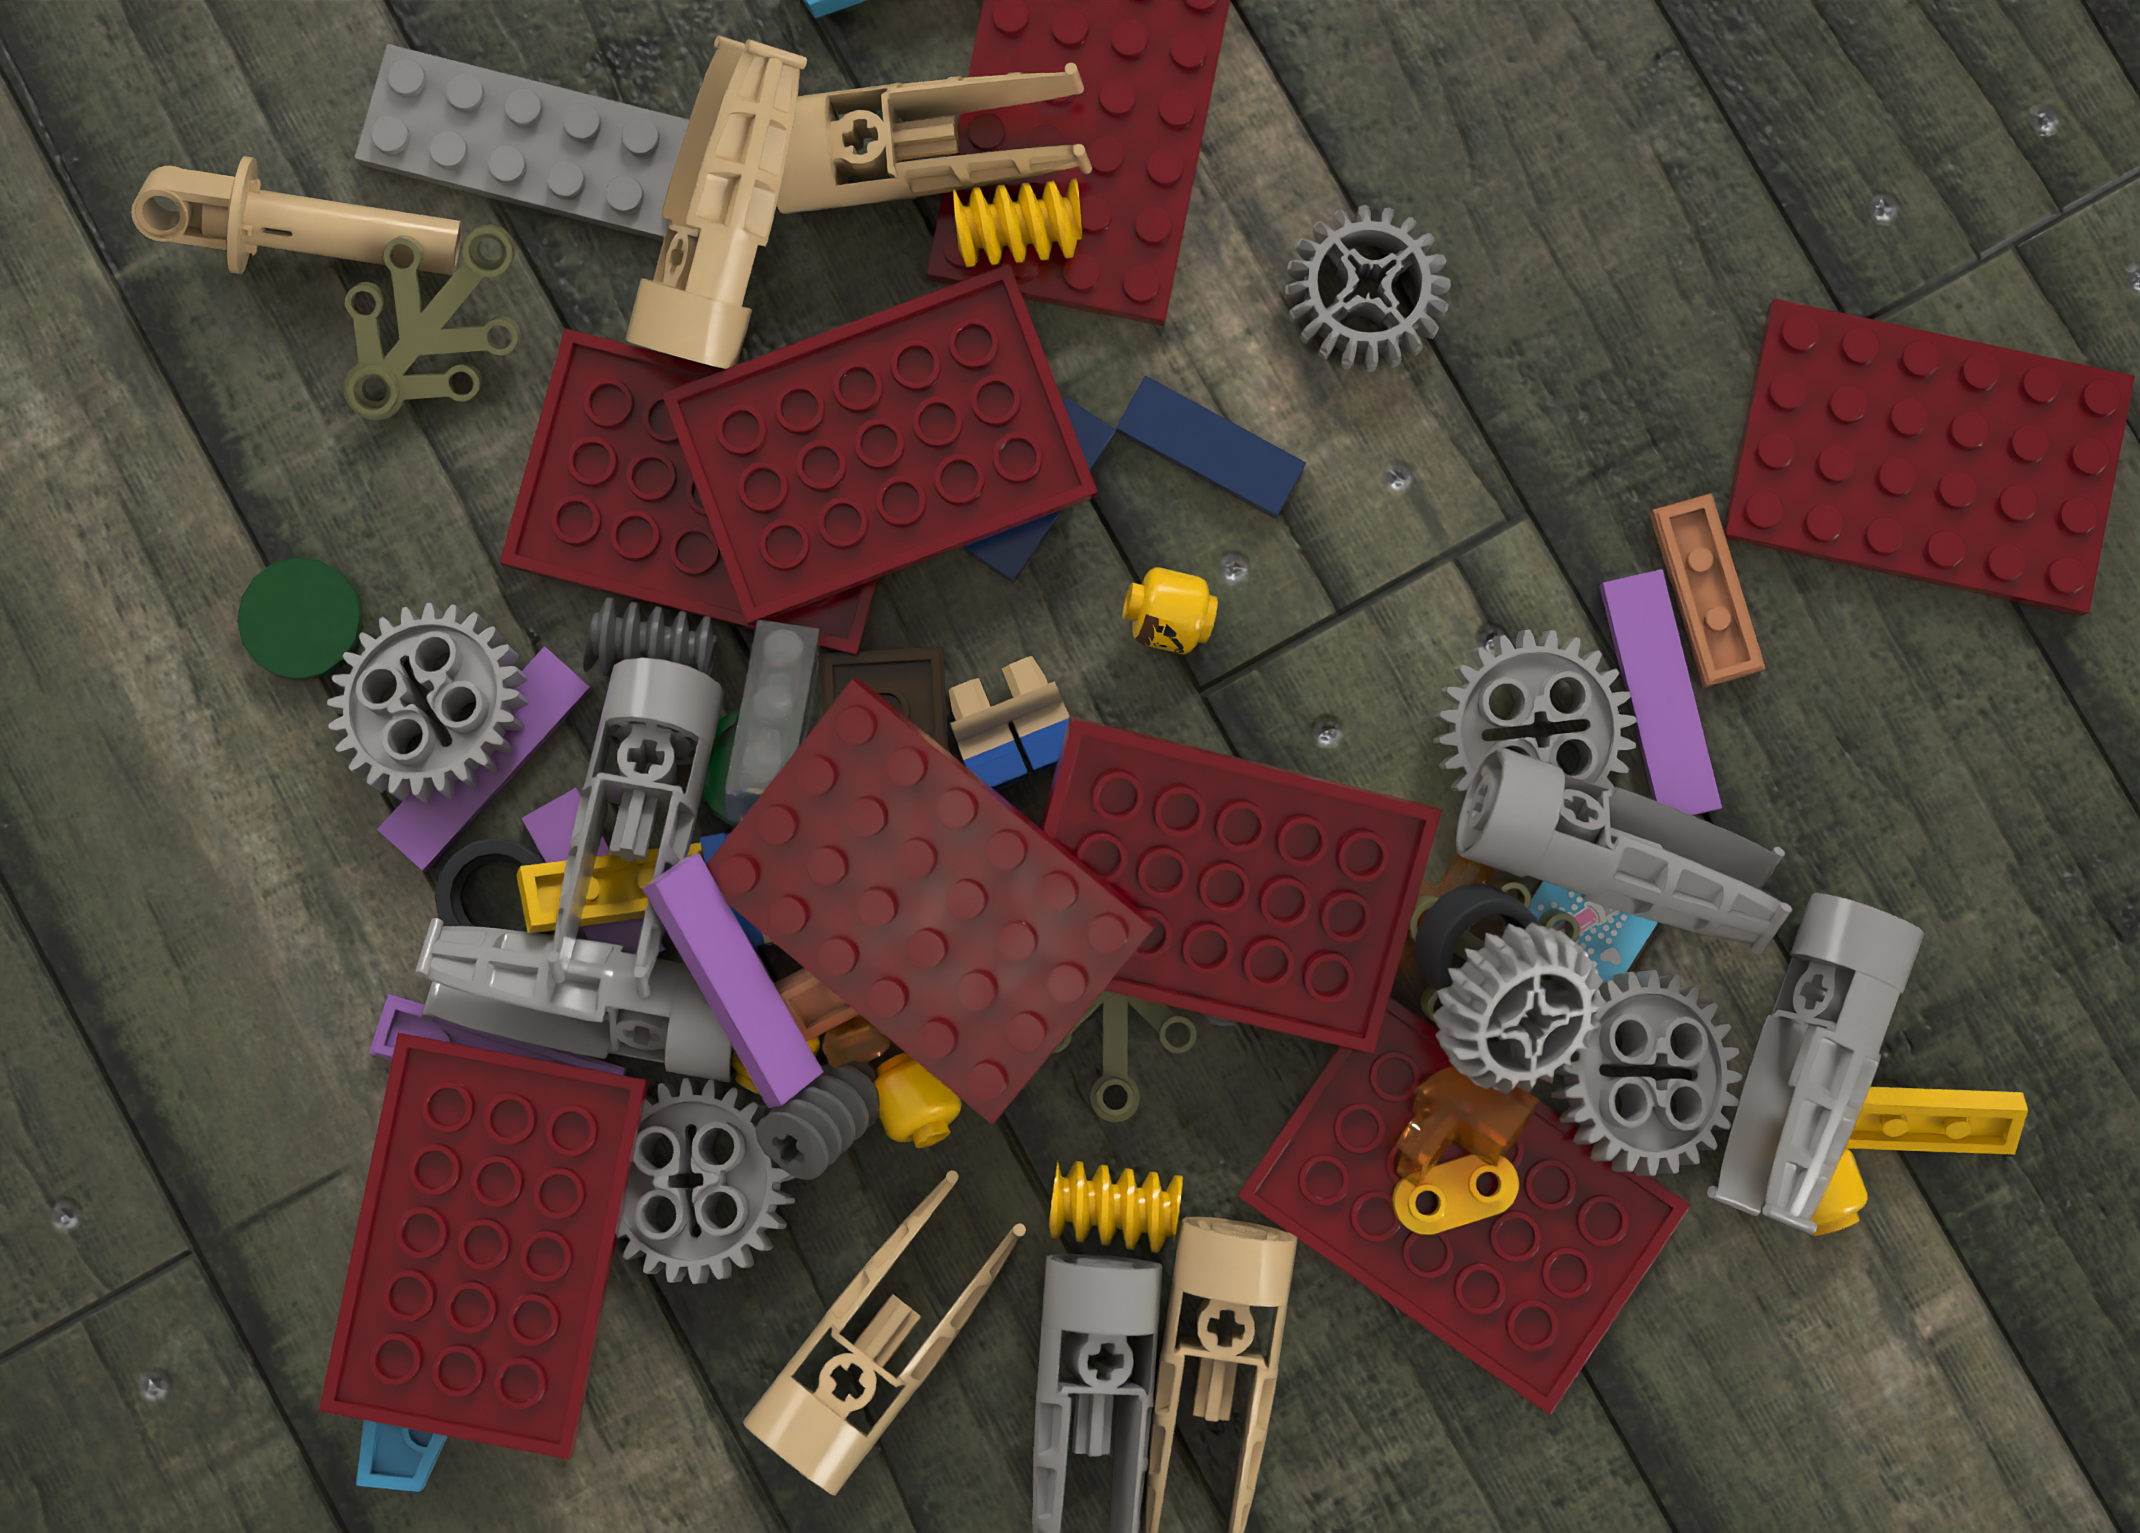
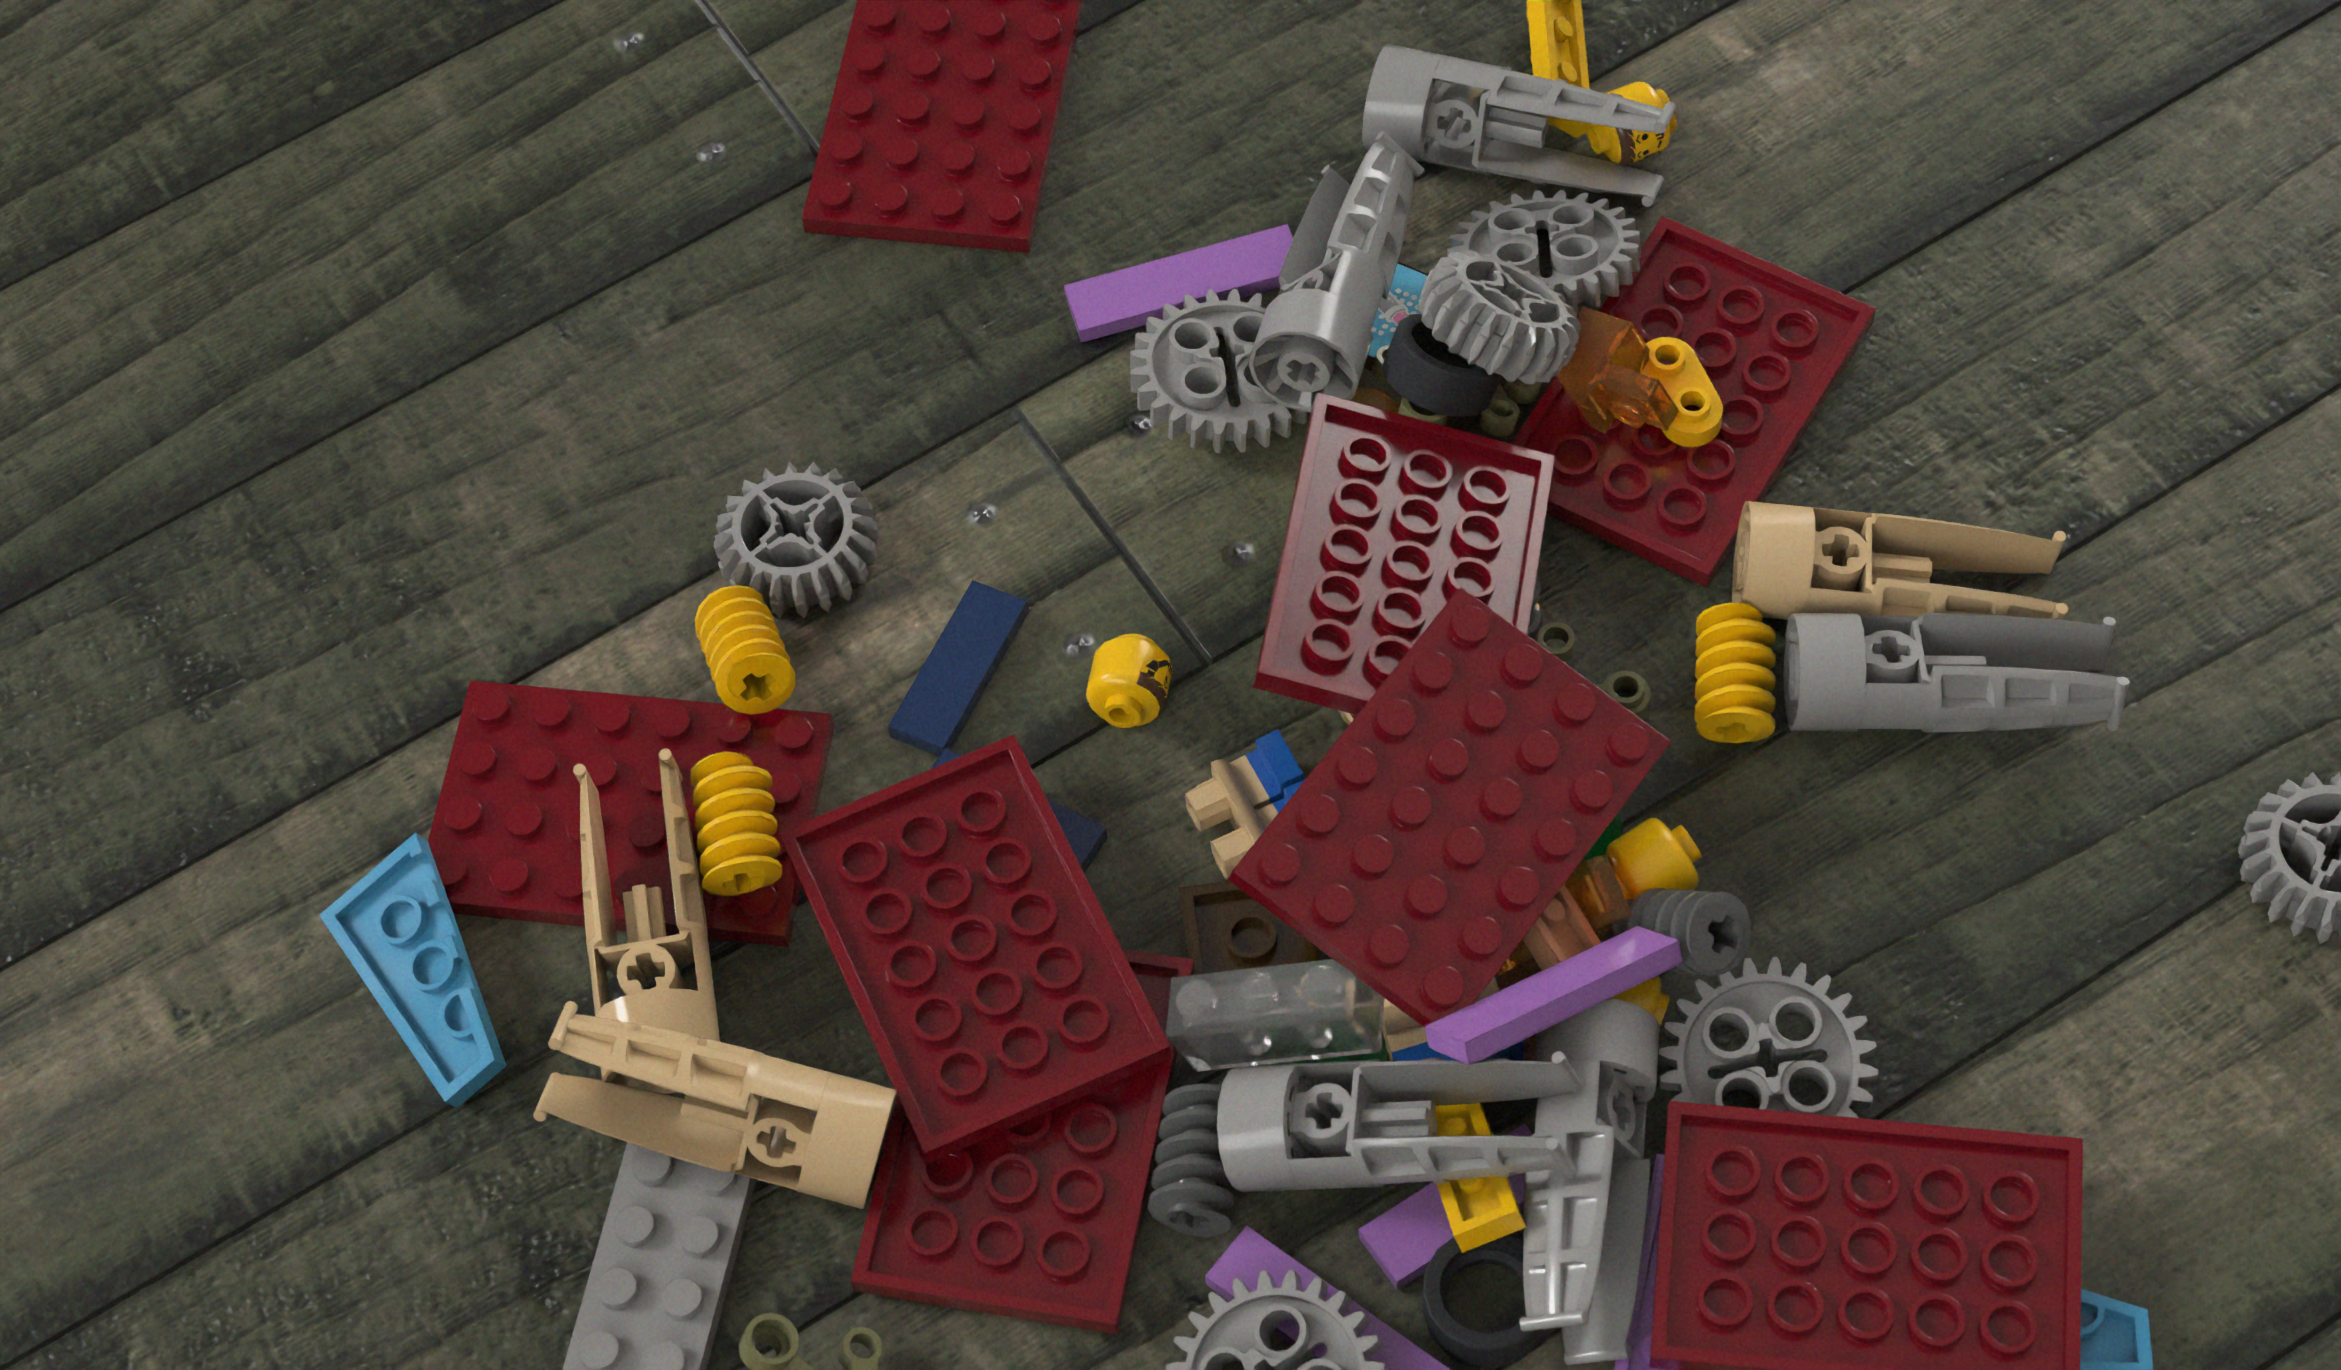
camera: 90 degrees left, 25 degrees down
tan piece [742,1171,1026,1496] -> none
nougat tile [1649,493,1766,688] -> none
none -> yellow piece [694,585,796,715]

